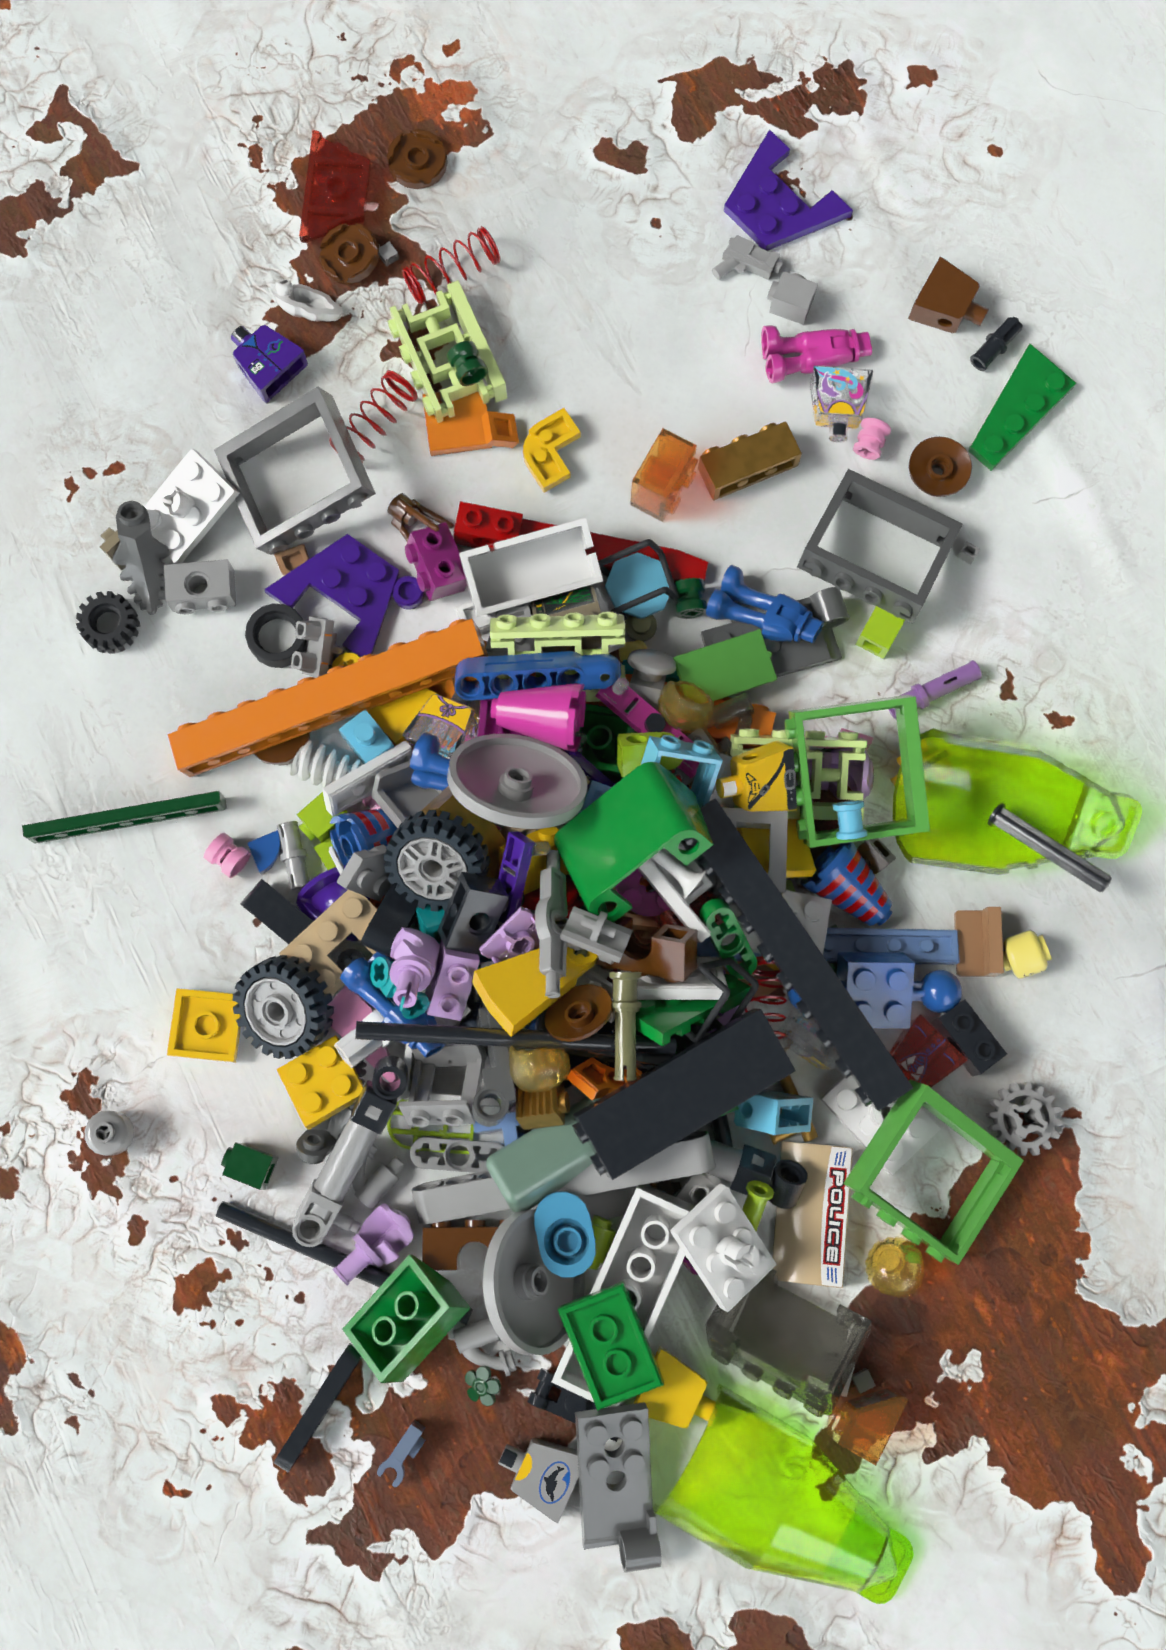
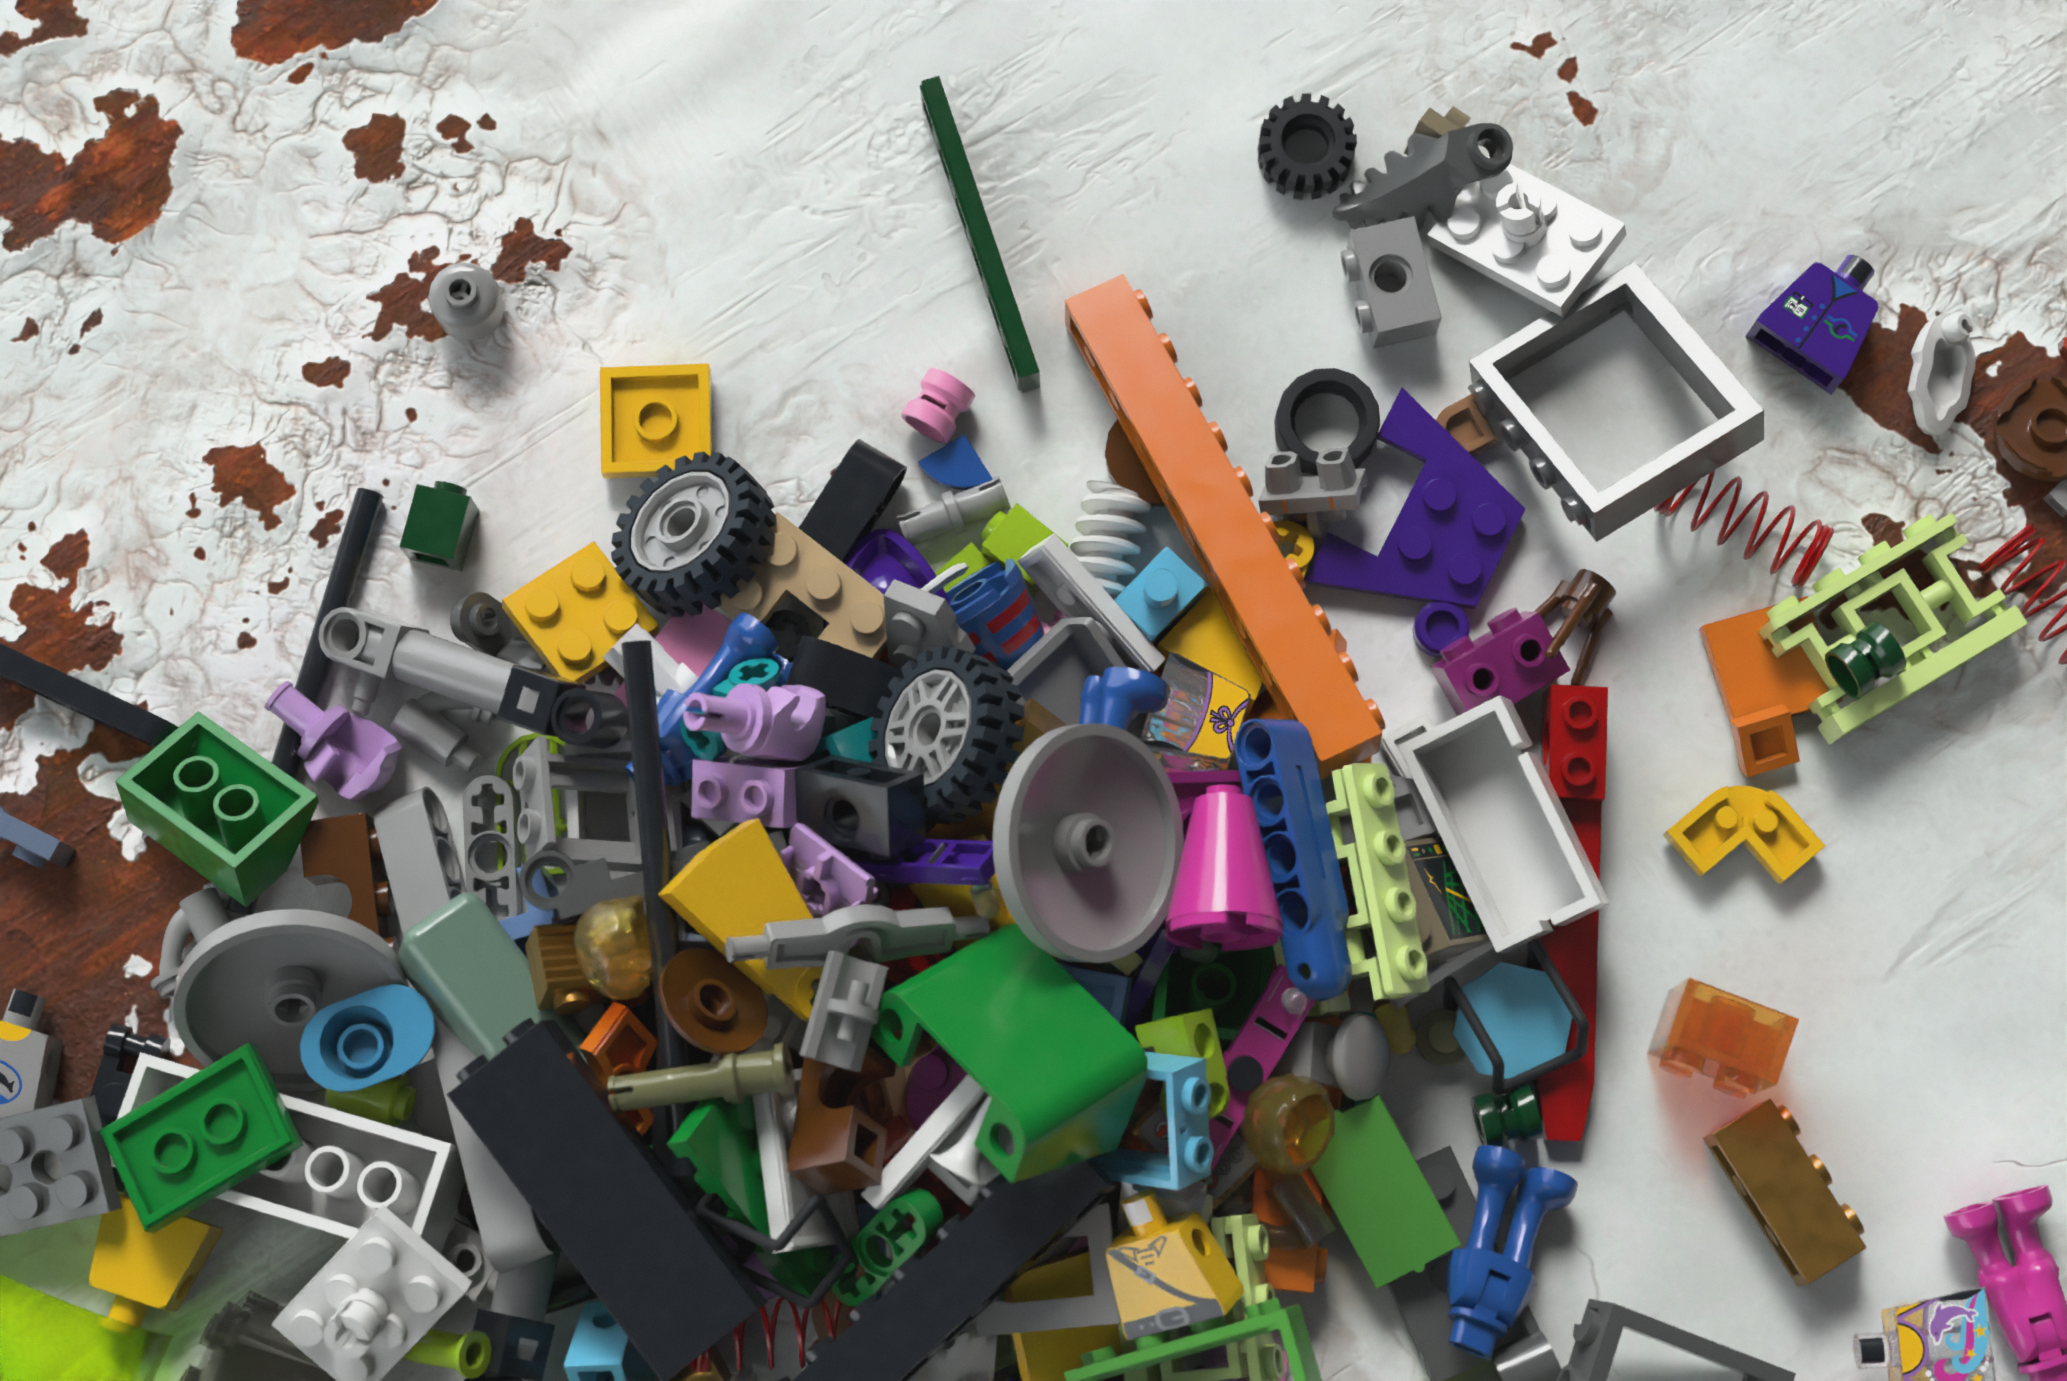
camera: 85 degrees right, 0 degrees up
plant [465,1366,501,1406] -> none

